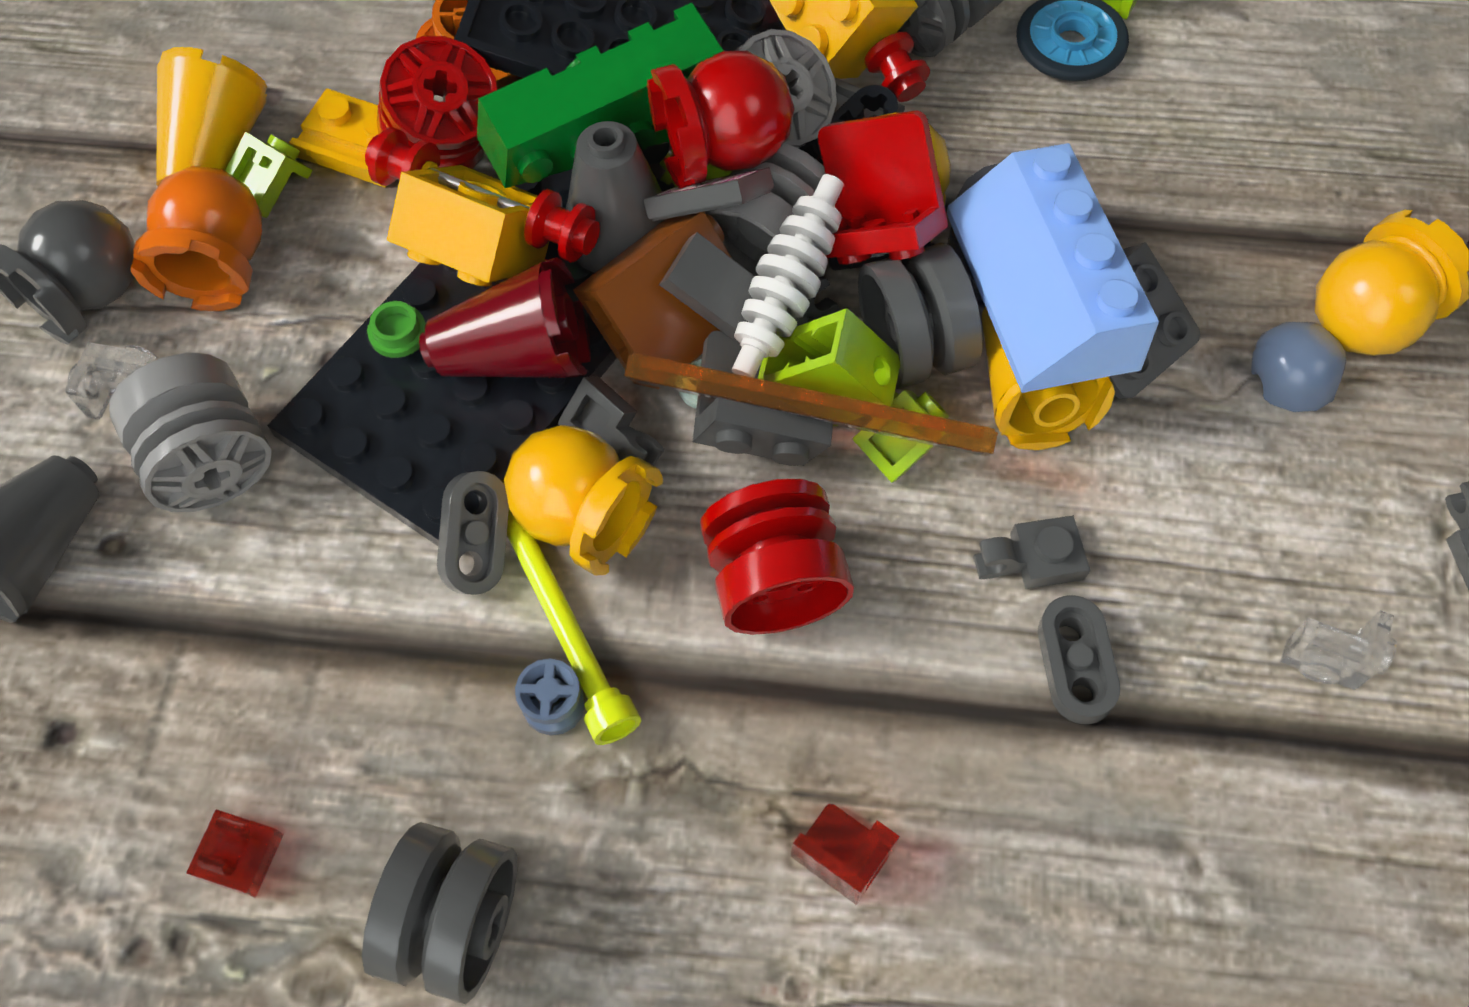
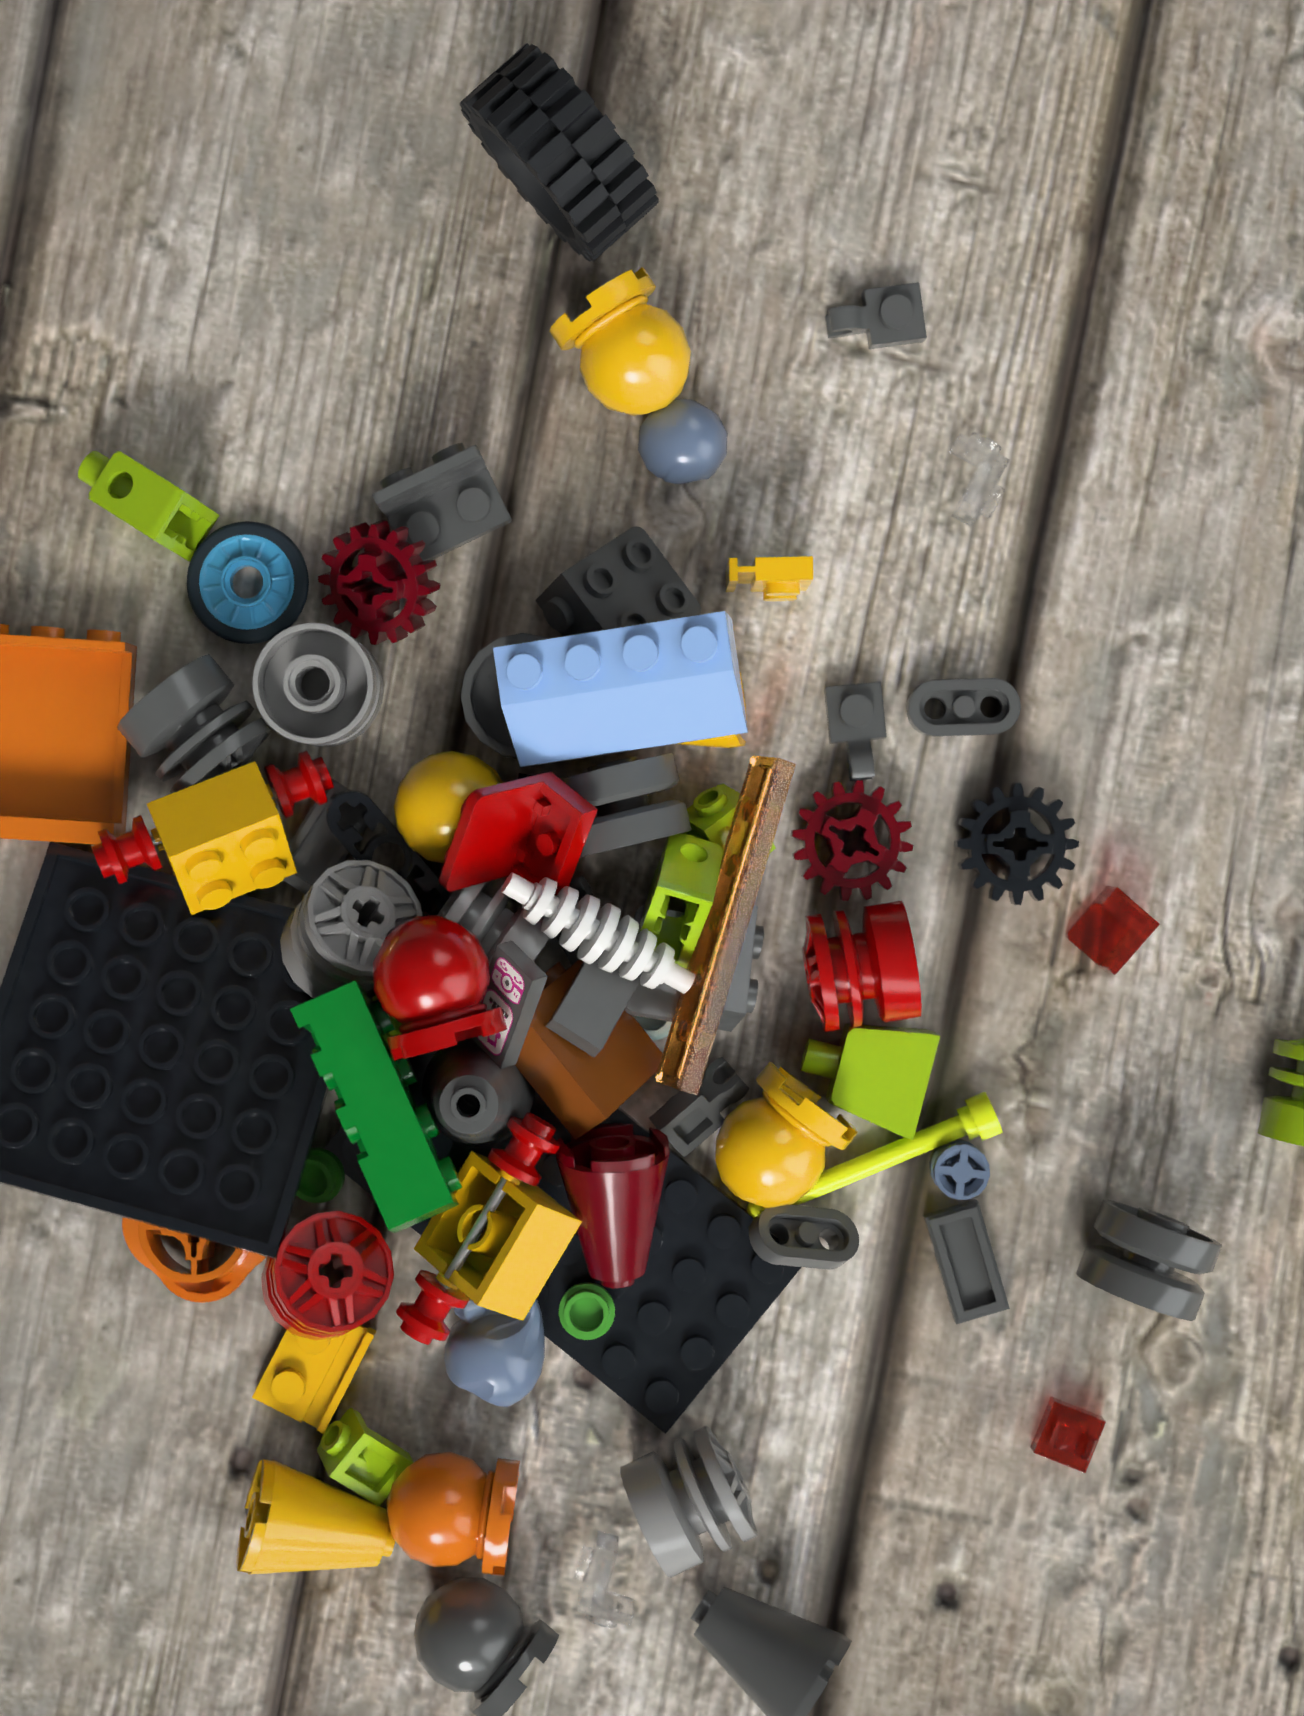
camera: 90 degrees left, 25 degrees up
none -> light grey wheel [252,623,384,747]
none -> dark red gear [318,520,440,645]
none -> dark grey bracket [372,443,512,561]
none -> sand blue piece [444,1298,545,1407]
none -> yellow plate [725,556,813,601]
none -> dark red gear [790,780,913,901]
none -> lime torso [800,1023,940,1140]
none -> dark grey tile [923,1199,1010,1324]
none -> black gear [954,783,1079,905]

